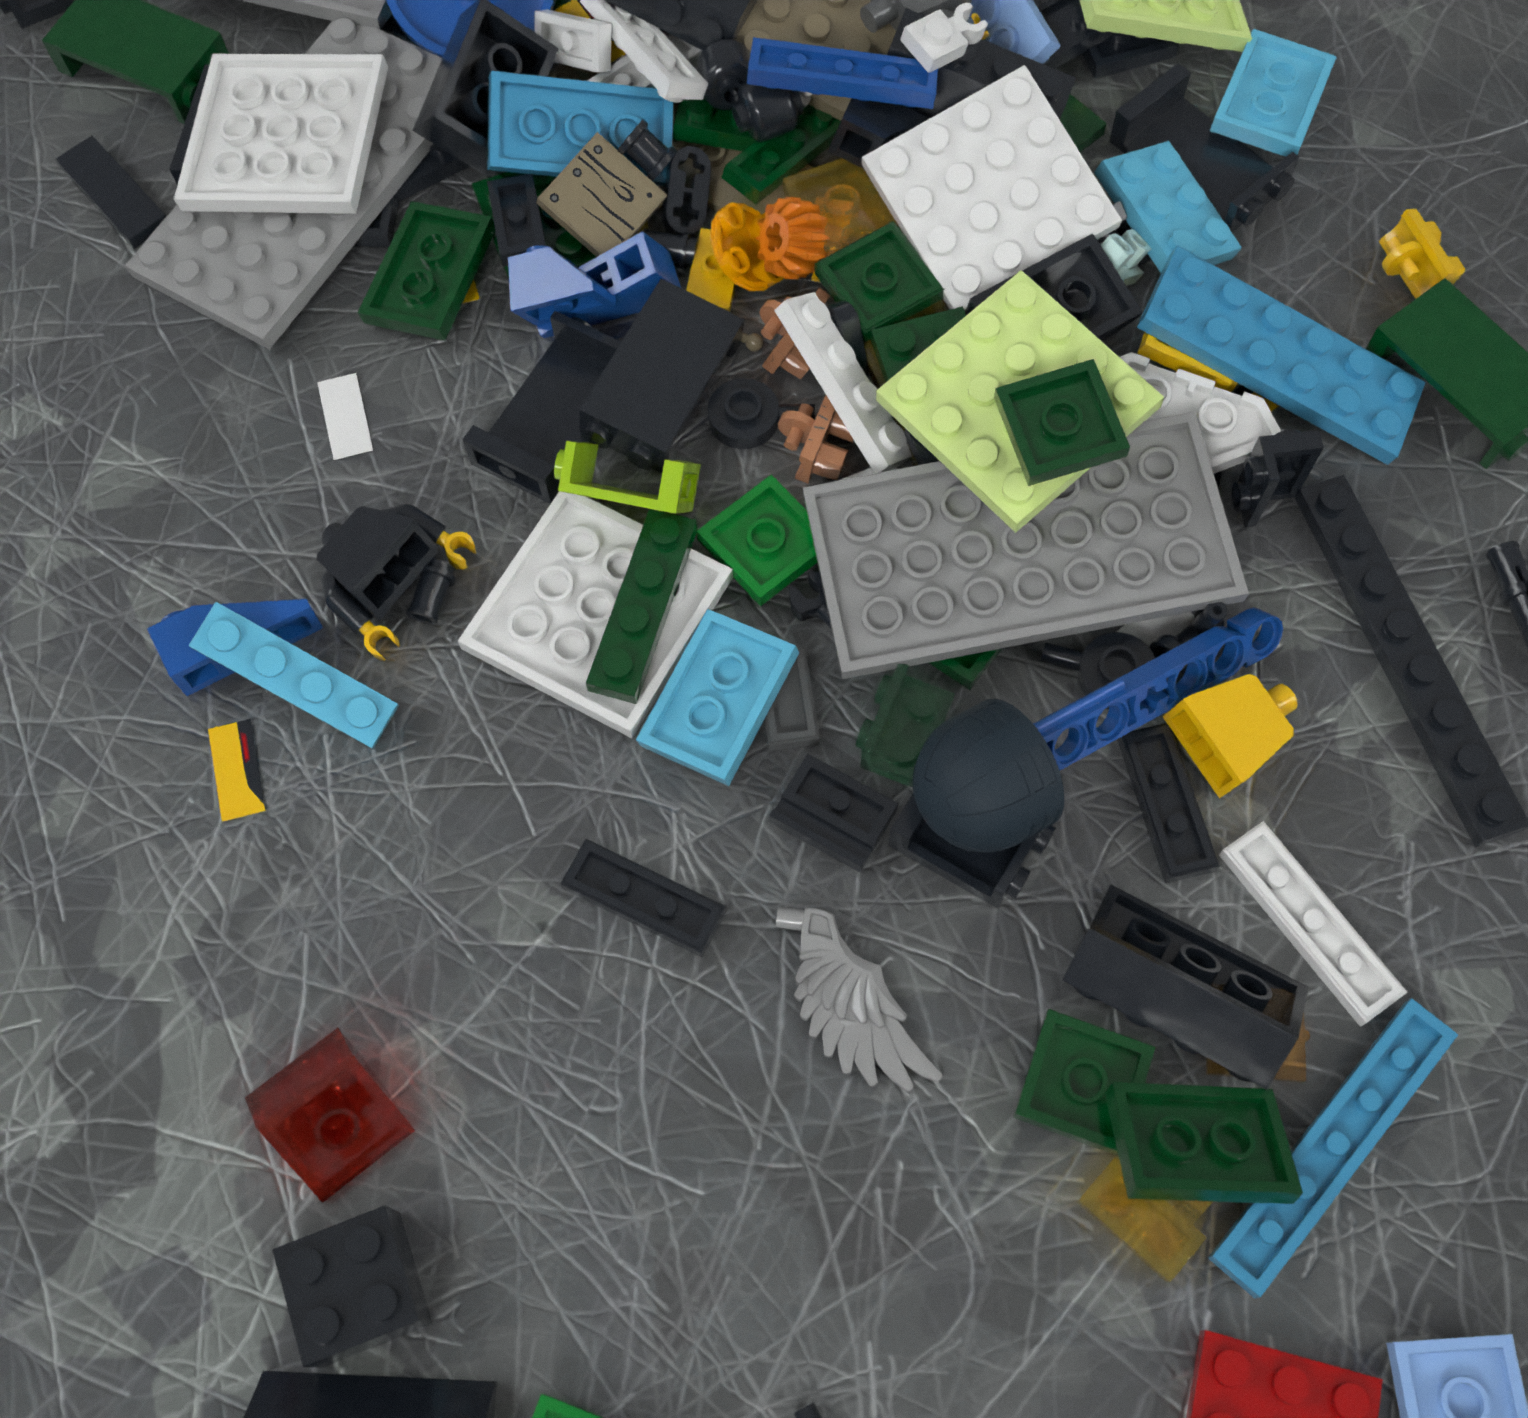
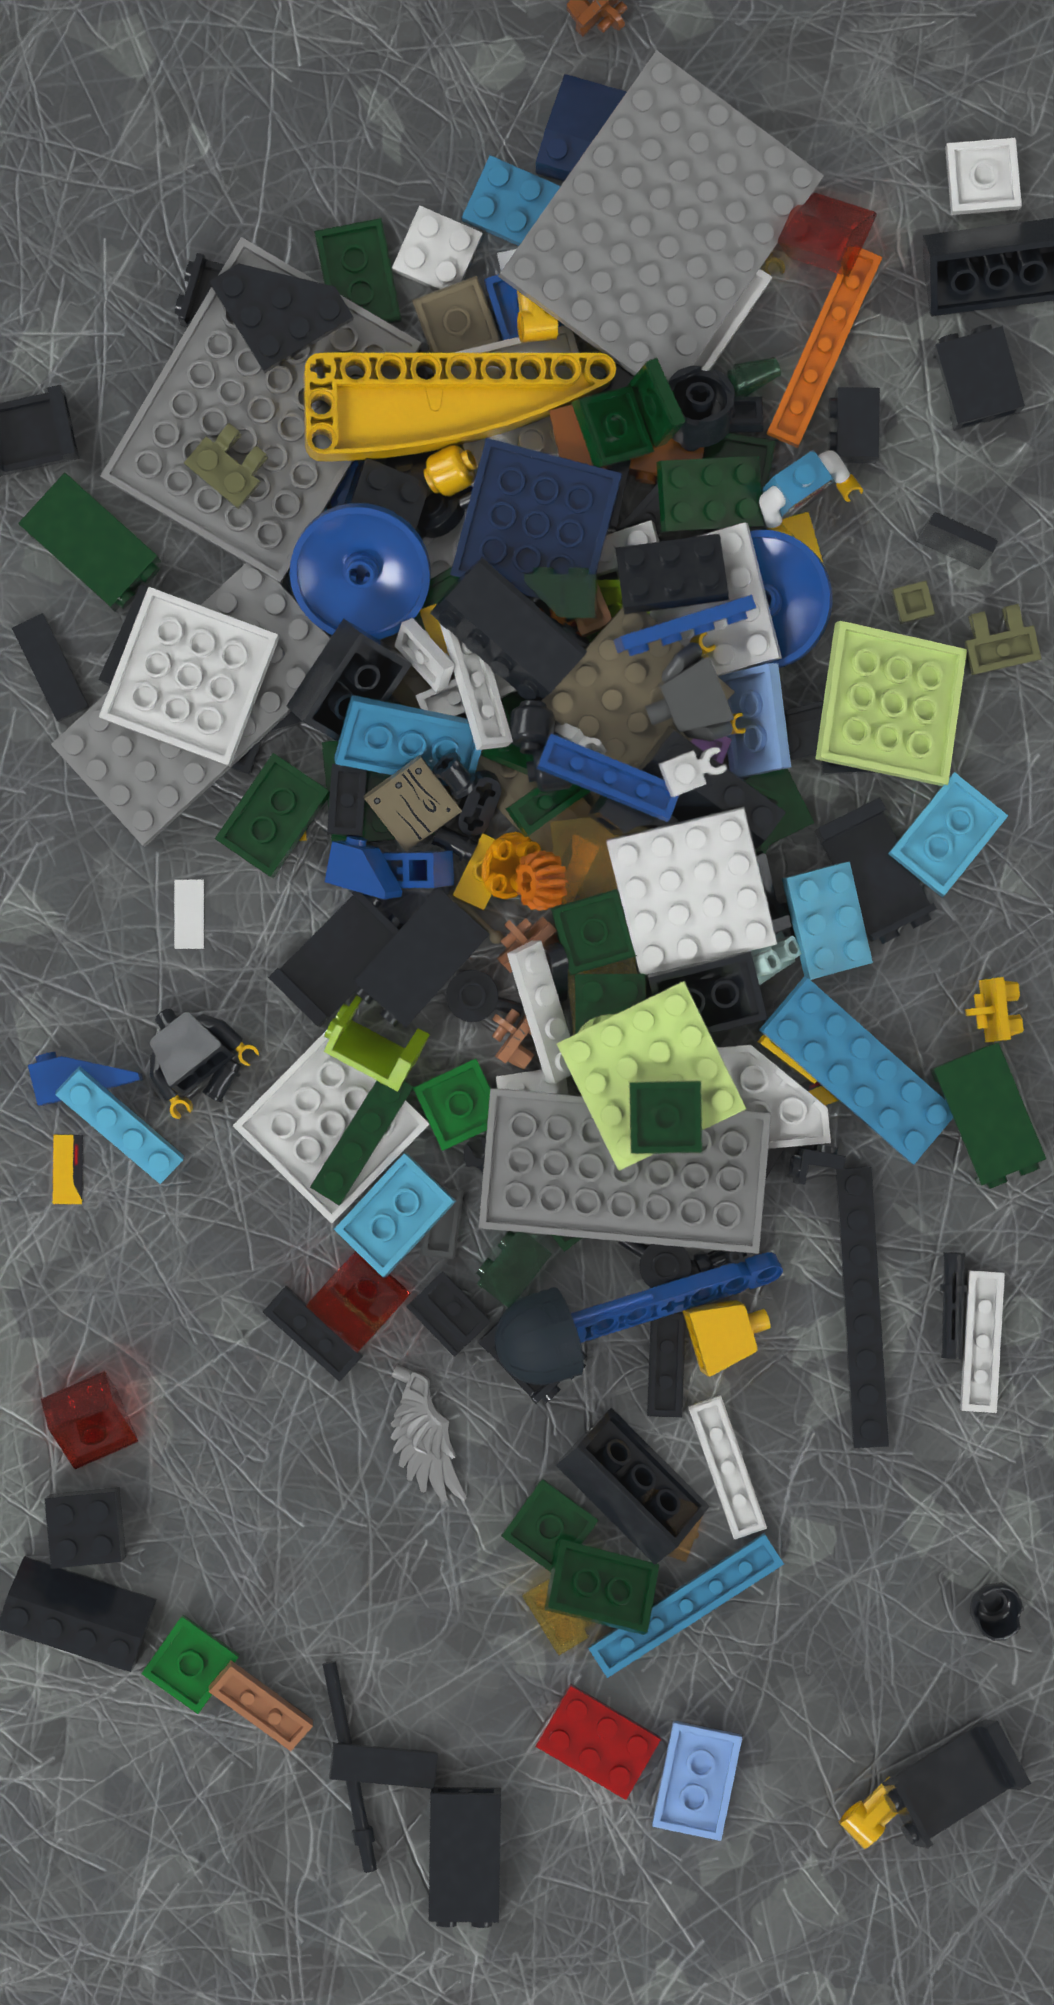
camera: 15 degrees right, 20 degrees up
none -> clear red slope [306,1251,411,1353]

